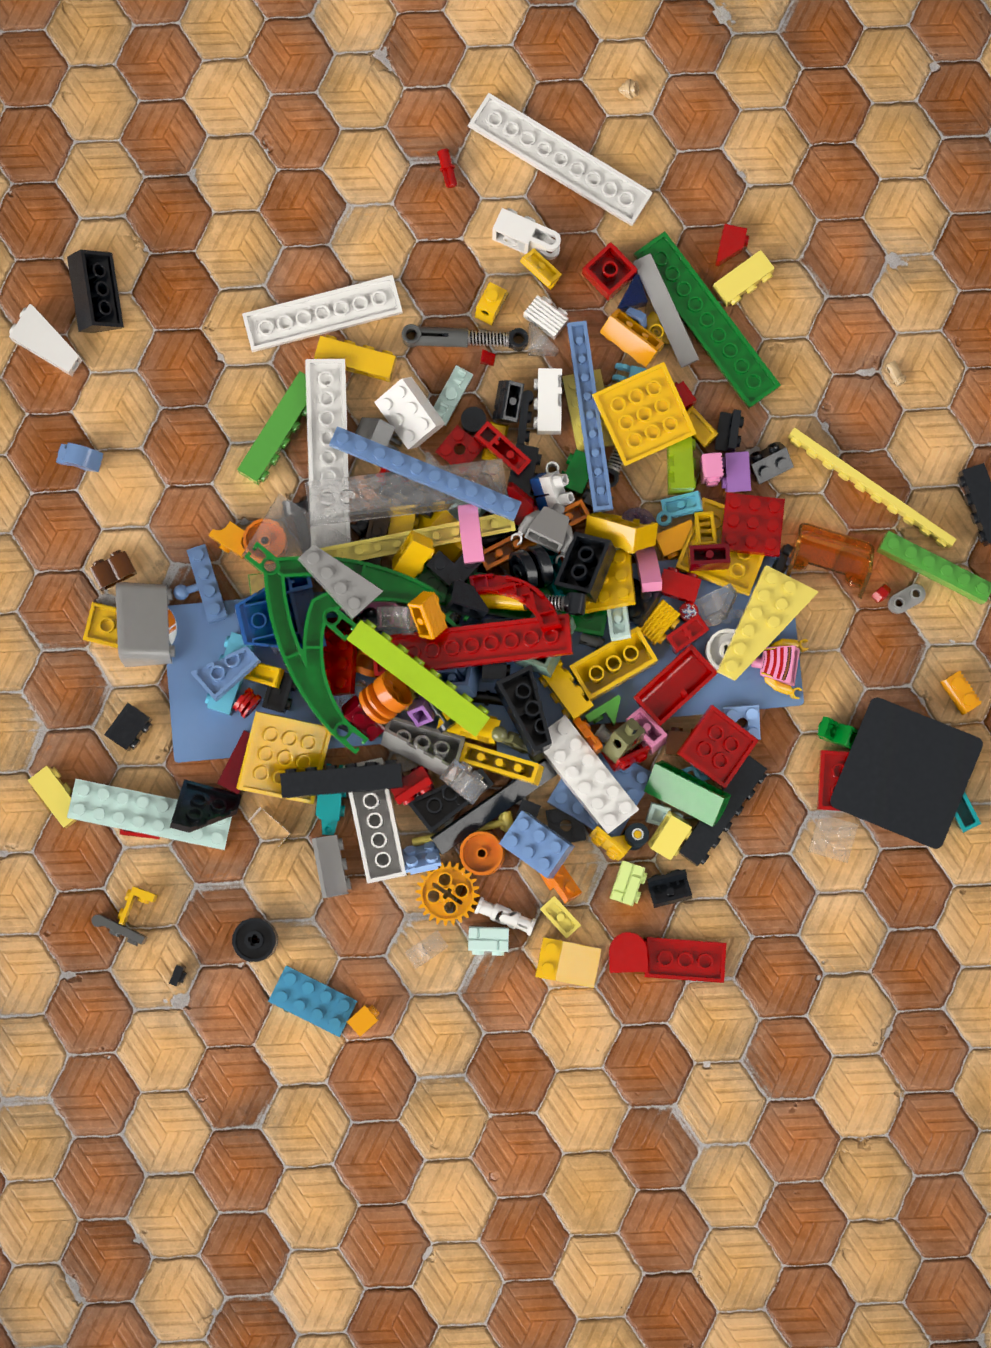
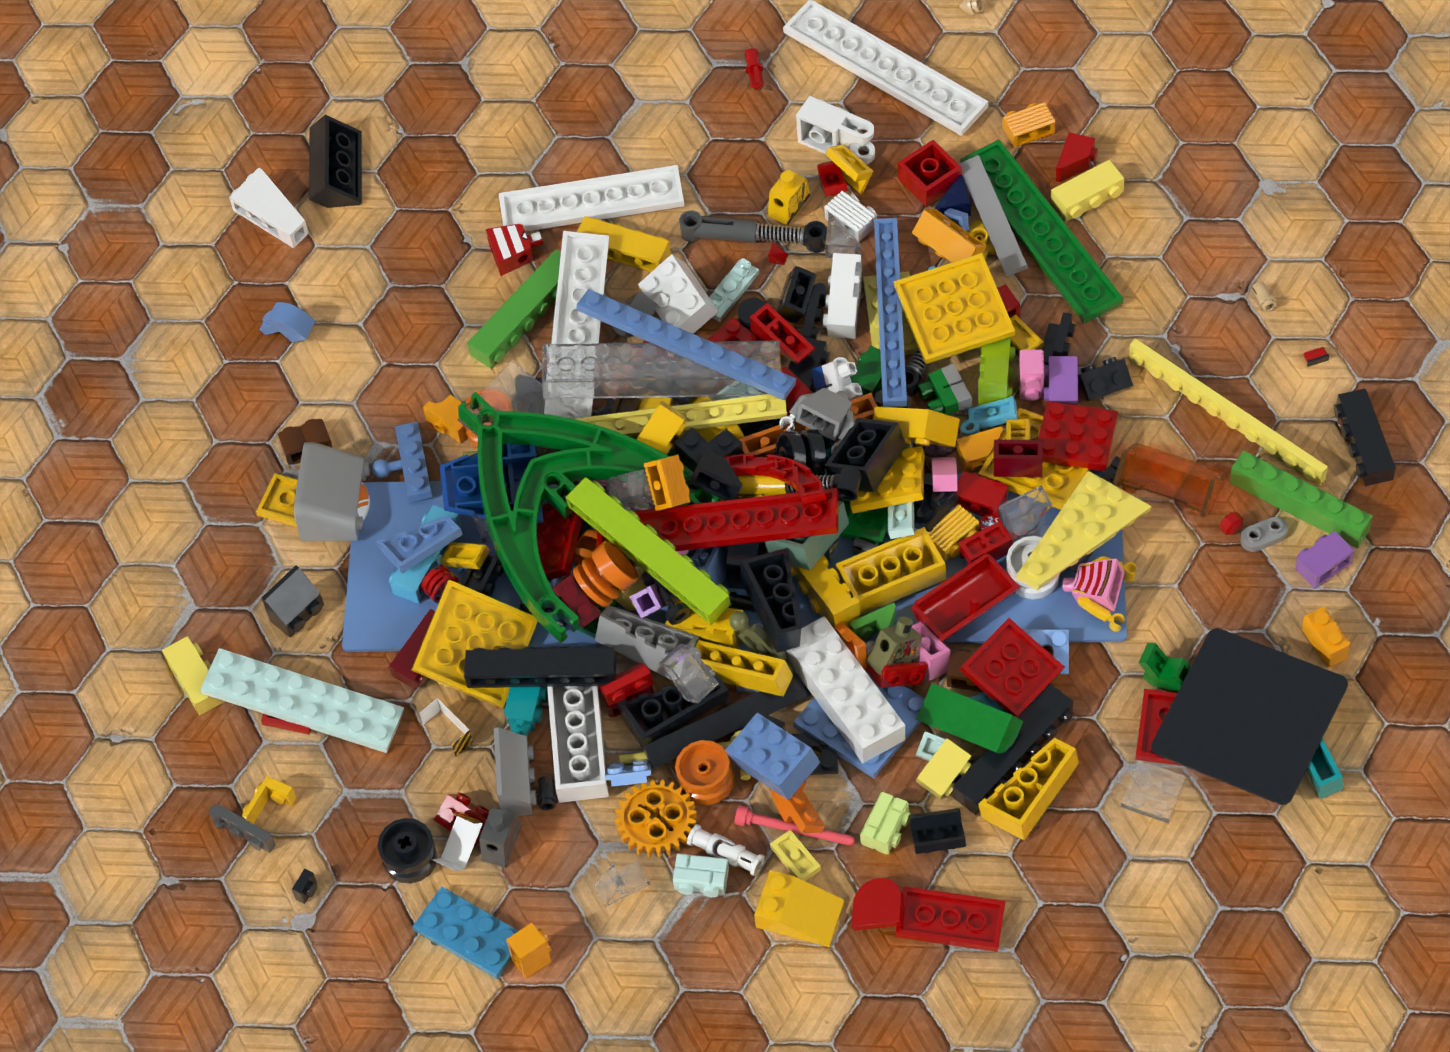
camera: 15 degrees right, 25 degrees down
black plate [170,779,242,833] -> none
light grey wedge [298,544,383,619] -> none
bright pink slope [457,504,485,564] -> none
yellow plate [589,823,649,861] -> none
none -> white sticker [432,811,483,871]
none -> red bracket [434,792,490,846]
none -> dark grey torso [480,808,522,867]
none -> red torso [486,224,543,276]
none -> black pin [537,776,557,810]
none -> coral piece [734,805,855,846]
none -> red bracket [817,161,848,196]
none -> green hips [918,363,972,416]
none -> yellow wedge [978,738,1079,841]
none -> light orange brick [1002,102,1055,148]
none -> medium lavender brick [1296,531,1355,589]
none -> piece [1303,347,1329,367]

